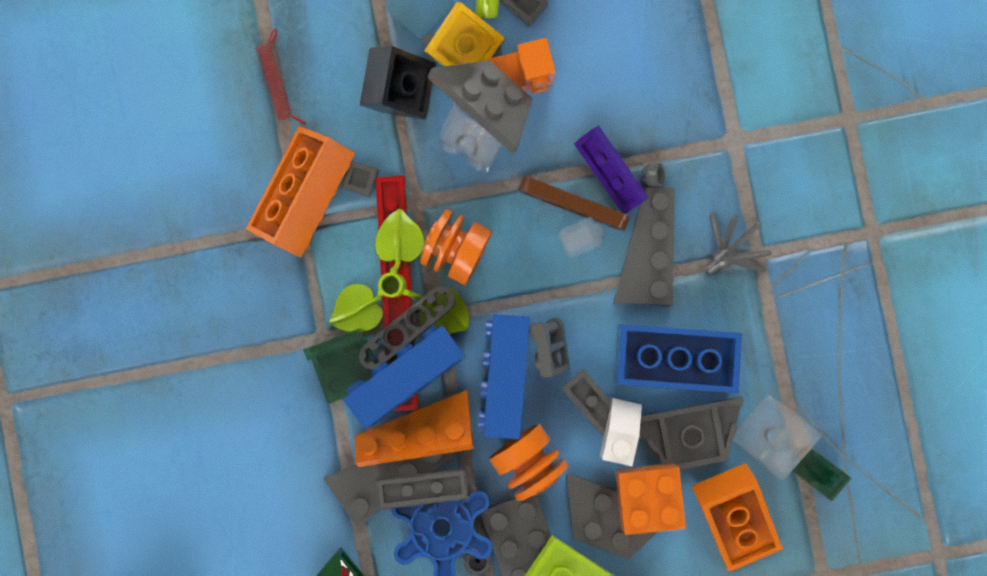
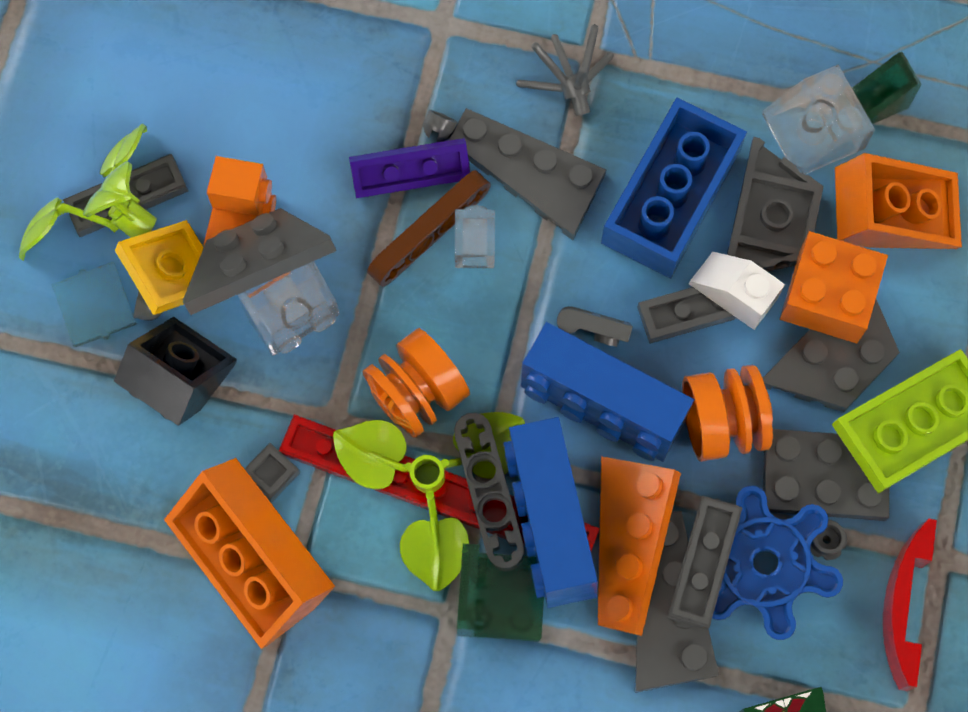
camera: 70 degrees left, 15 degrees down
red piece [256,29,306,125] -> none

